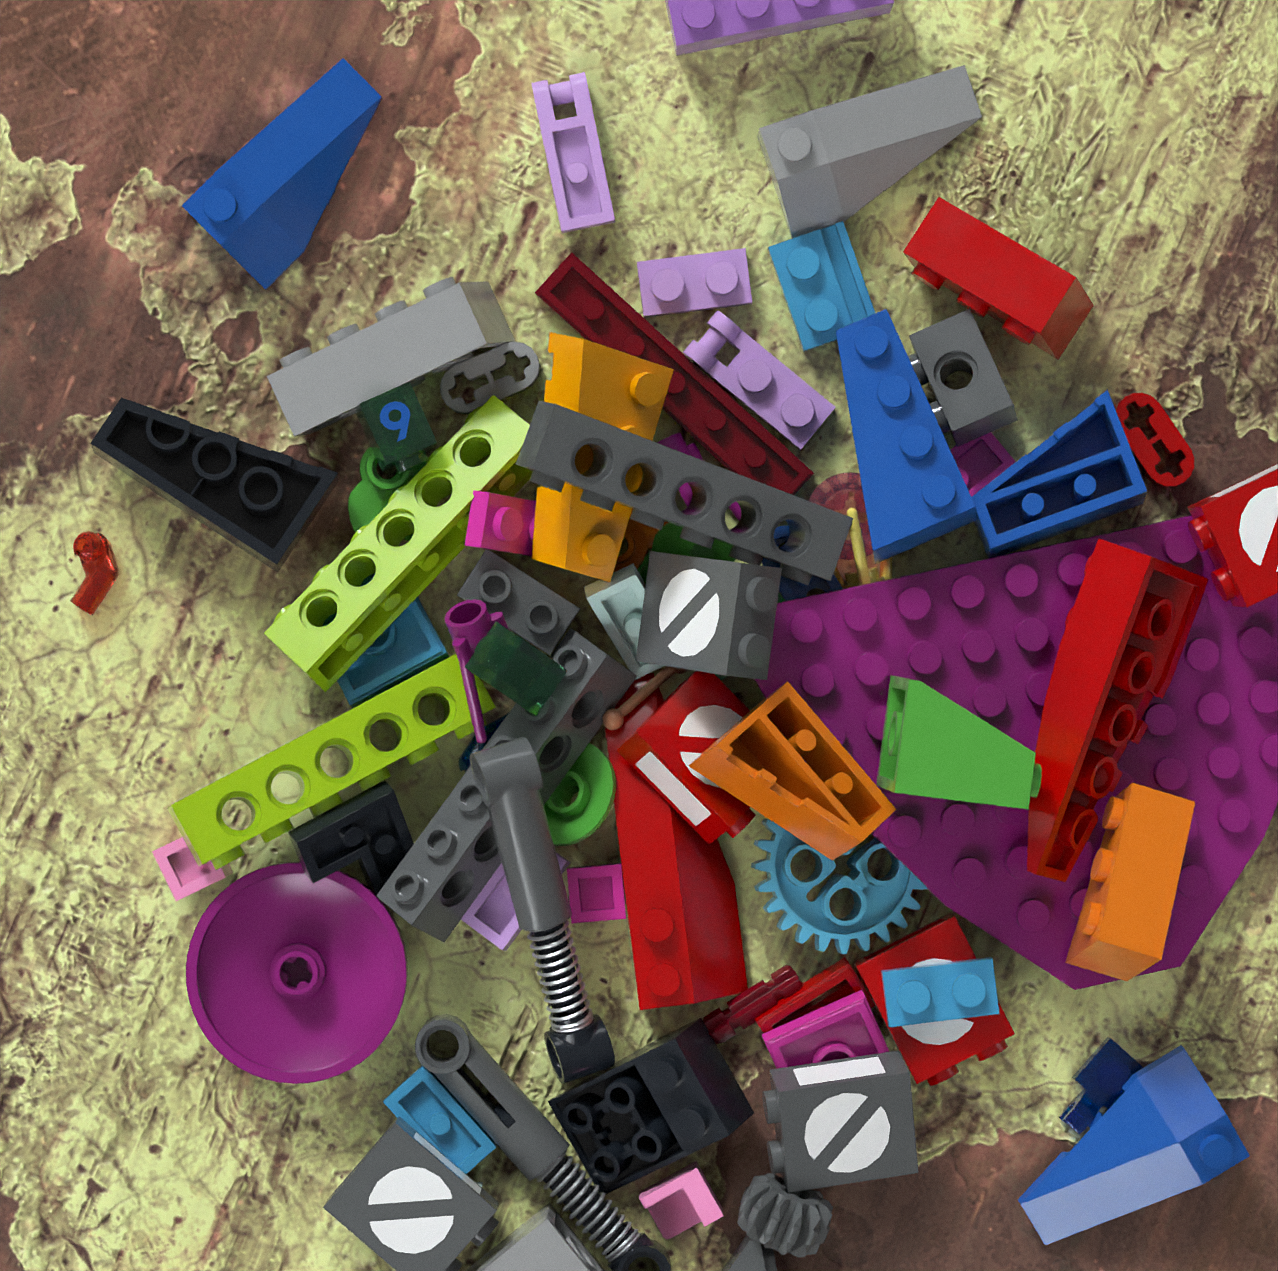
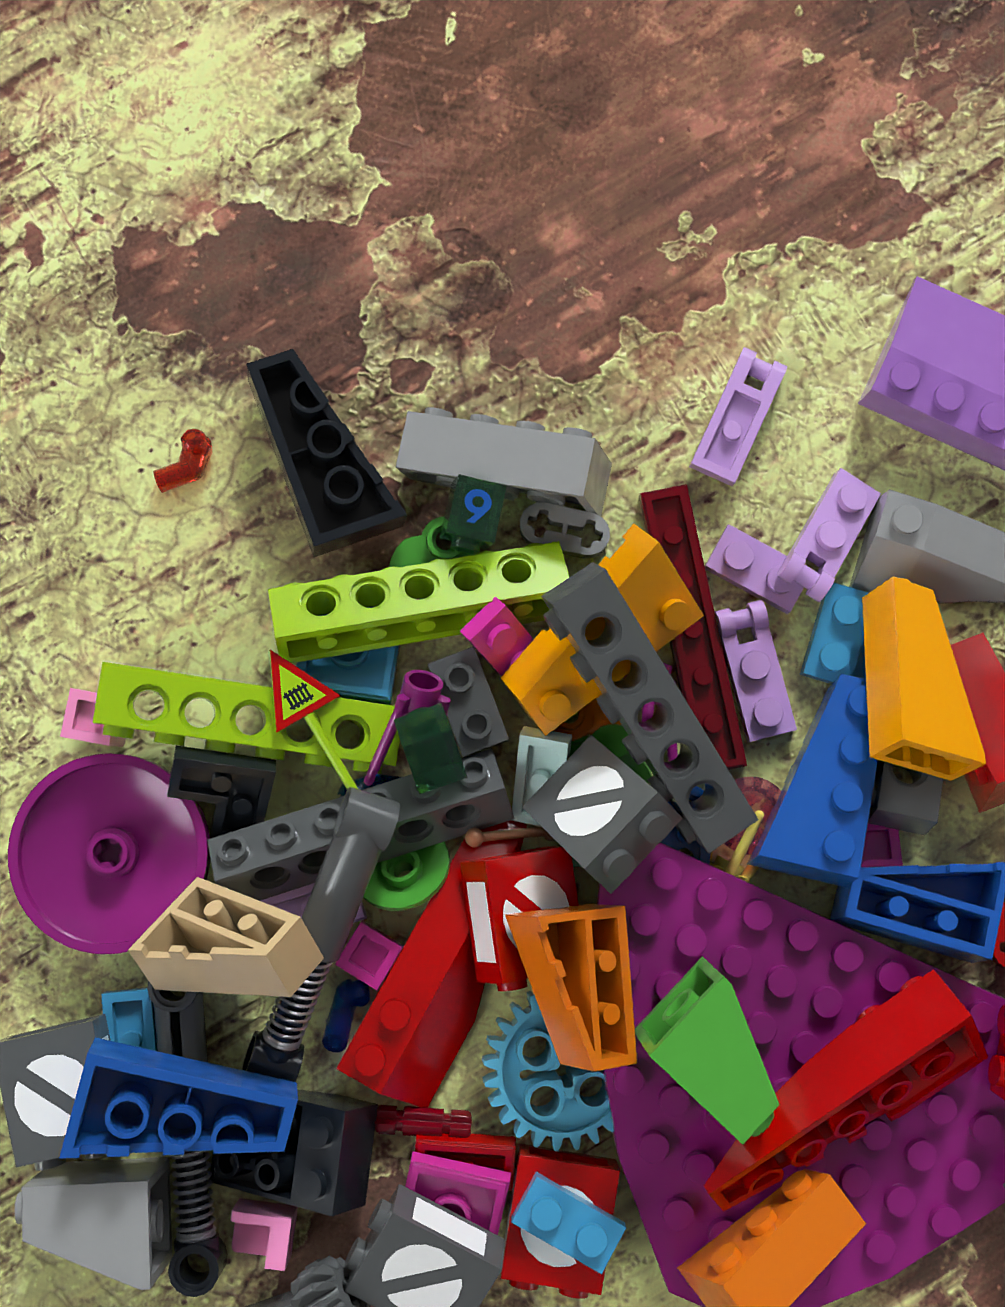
camera: 30 degrees right, 5 degrees down
blue wedge [182,58,382,290] -> none
none -> blue wedge [59,1037,298,1159]
none -> tan wedge [128,877,324,997]
none -> piece [269,649,358,790]
none -> clear blue arm [322,979,370,1053]
none -> lavender plate [777,468,881,602]
none -> light orange slope [862,576,986,781]

